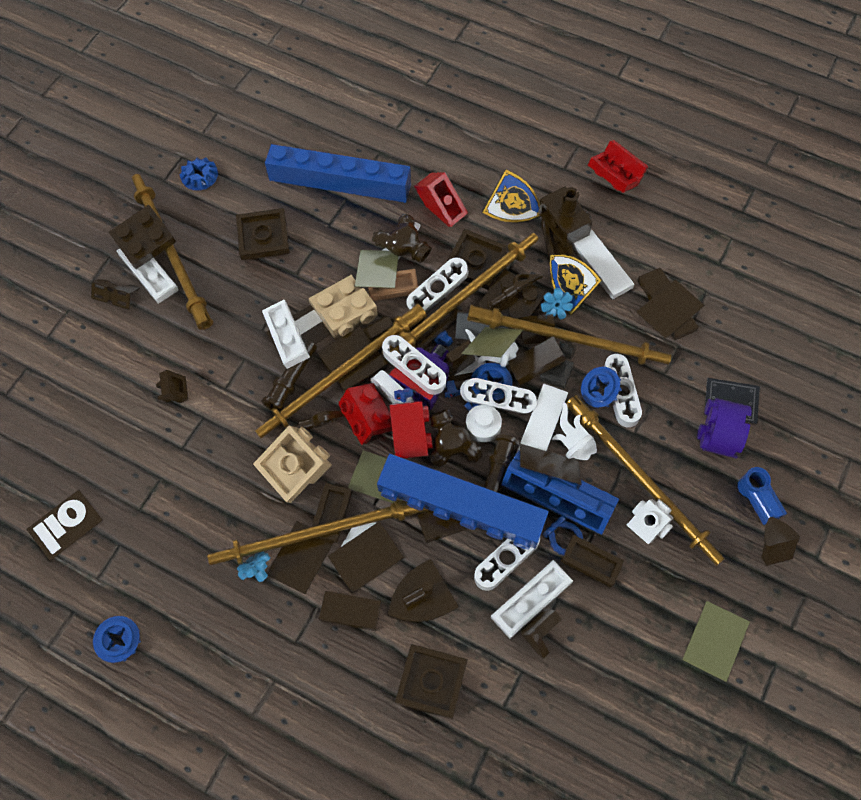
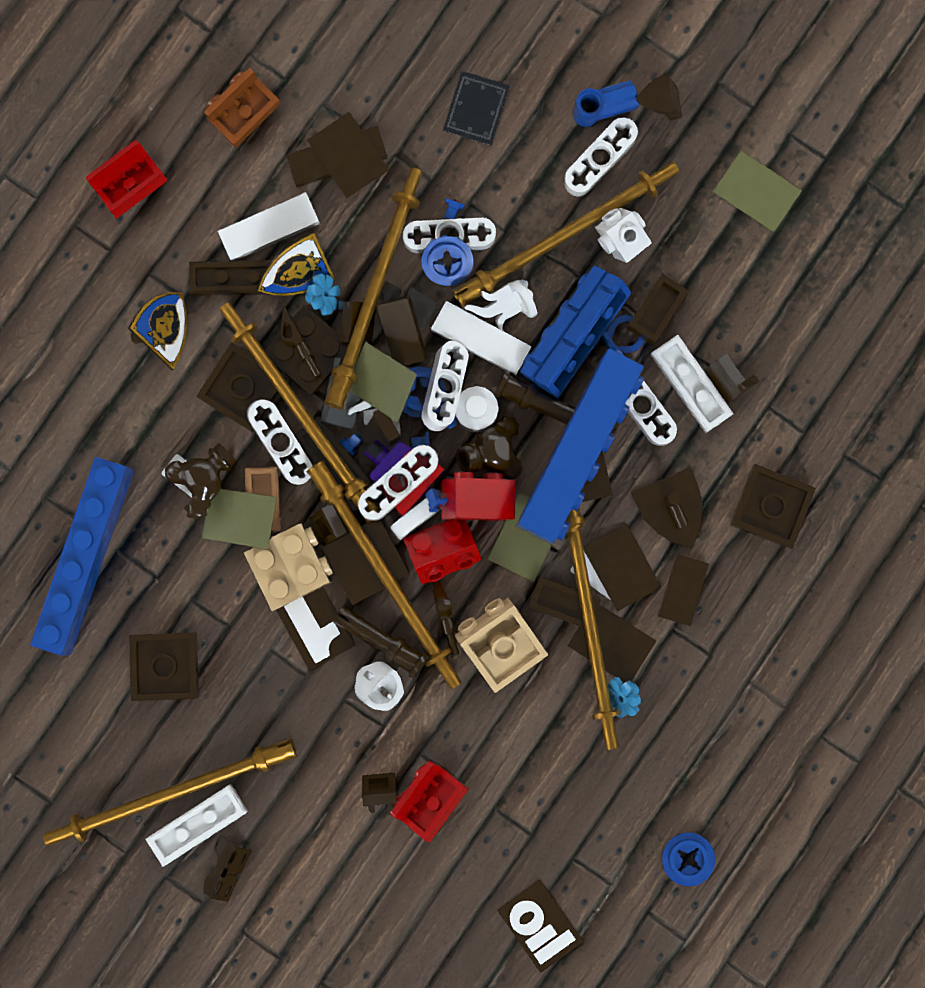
camera: 85 degrees left, 20 degrees up
dark brown plate [109,205,177,269] -> none
blue gear [179,157,218,190] -> none
white tile [262,300,310,369] -> none
red slope [414,172,468,227] -> none
dark brown sticker [520,443,581,485] -> none
dark brown brick [538,186,593,248] -> none
dark purple brick [697,398,752,459] -> none
none -> dark orange bracket [204,68,281,148]
none -> white piece [355,662,404,711]
none -> red bracket [390,761,469,842]
none -> blue piece [445,198,465,219]
none -> white beam [564,117,638,196]

